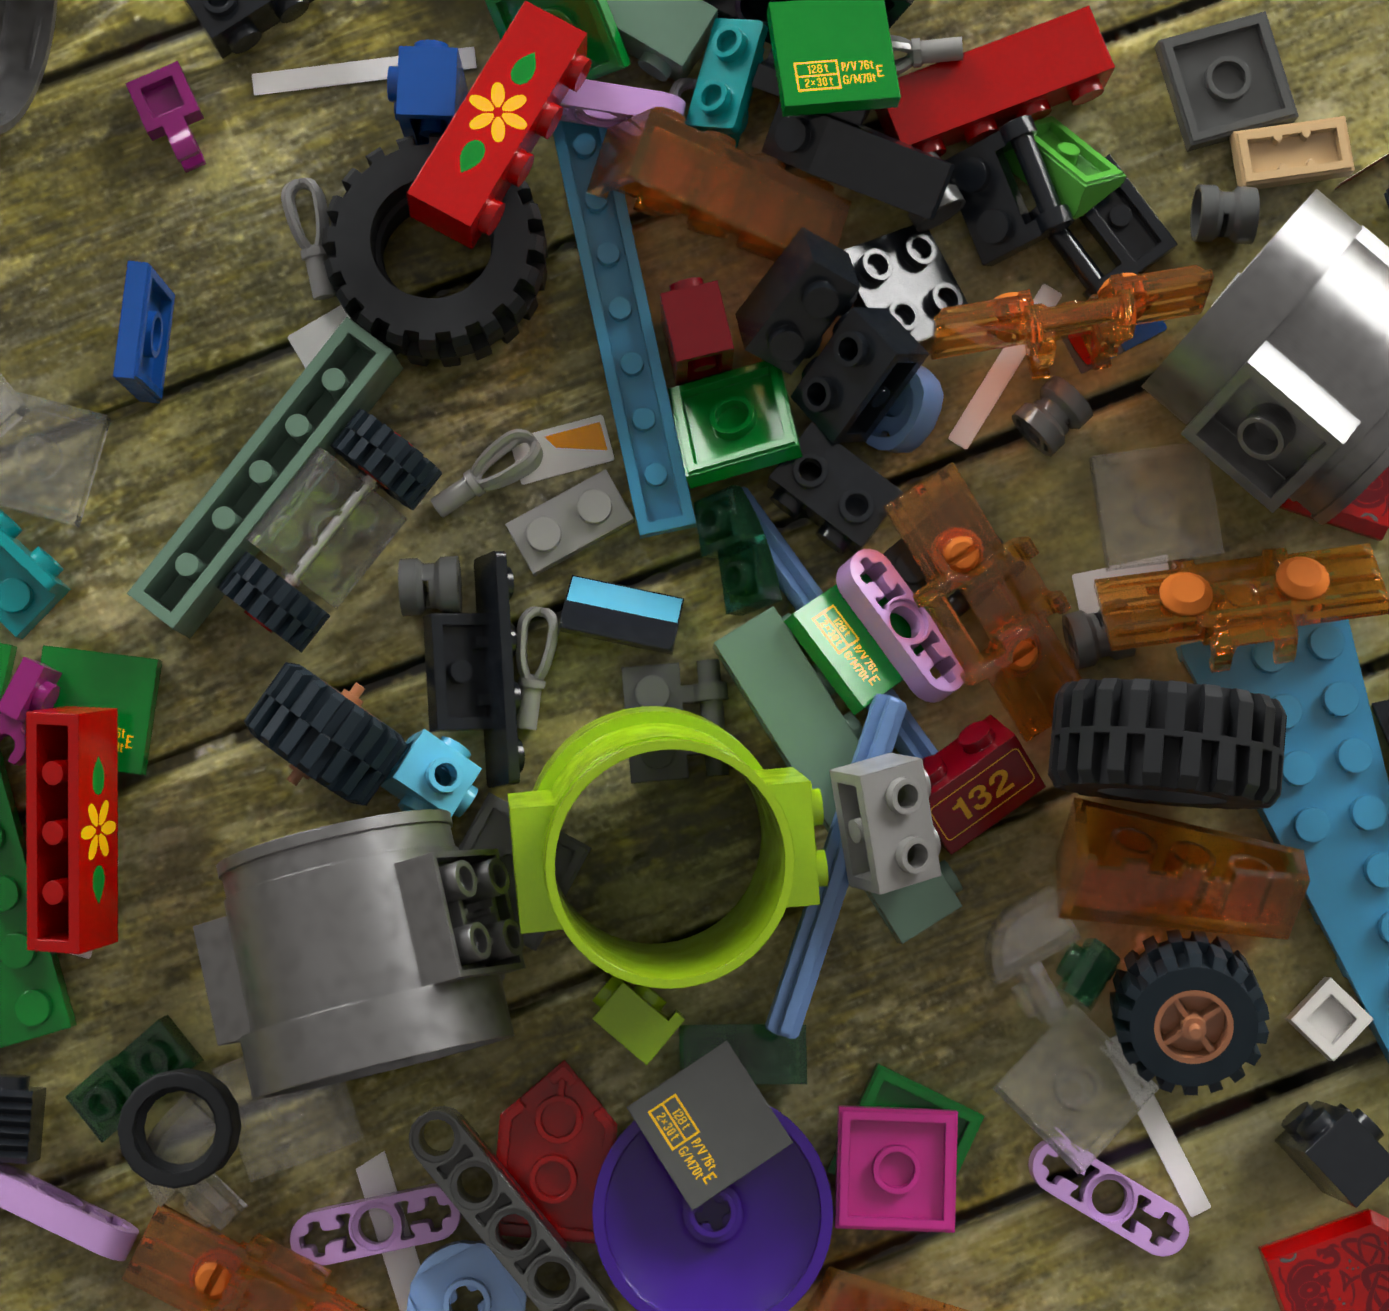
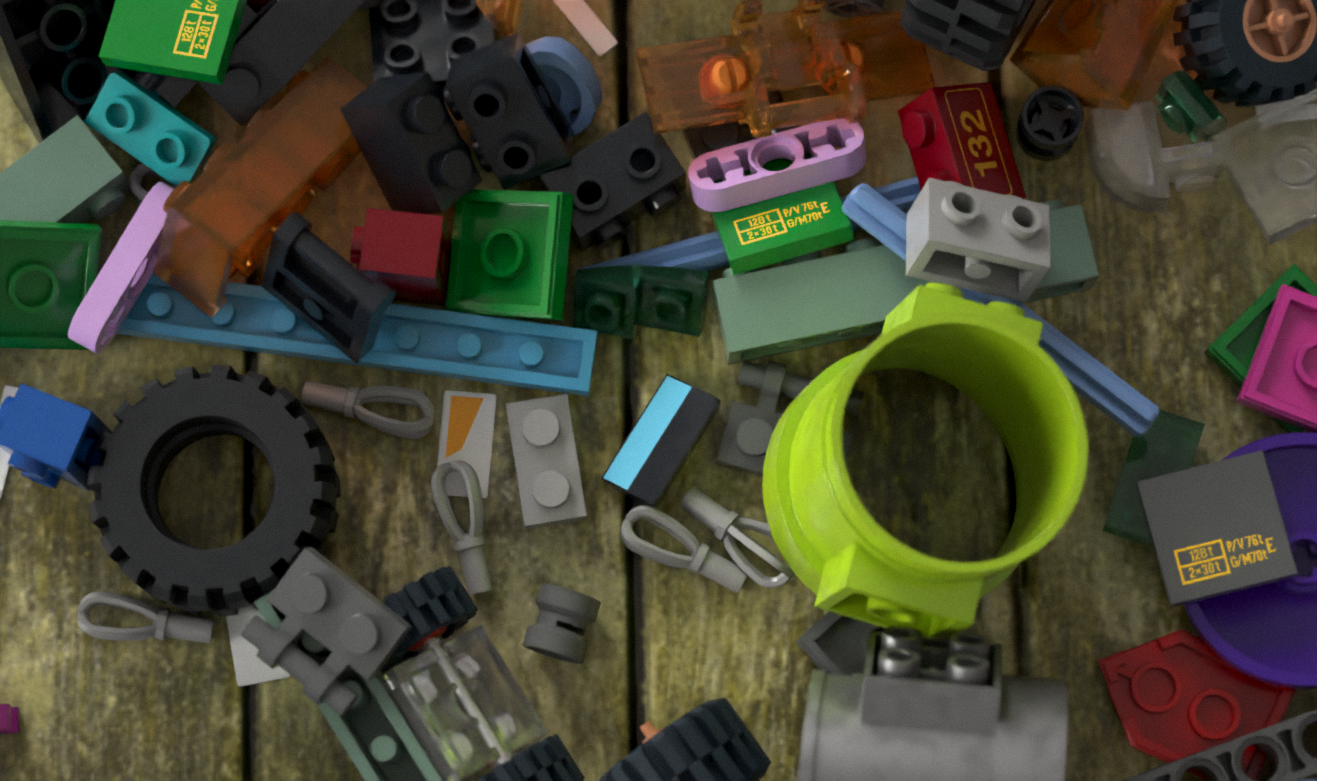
camera: 65 degrees left, 5 degrees down
medium azure brick [381,729,482,818] -> none
red brick [407,0,592,249] -> none
black bracket [423,551,525,788] -> none
lime brick [592,976,685,1066] -> none
none -> dark grey plate [241,547,413,716]
none -> black plate [261,212,396,363]
none -> light grey piece [301,381,435,439]
none -> light grey piece [680,487,795,588]
none -> black wheel [1015,85,1085,162]

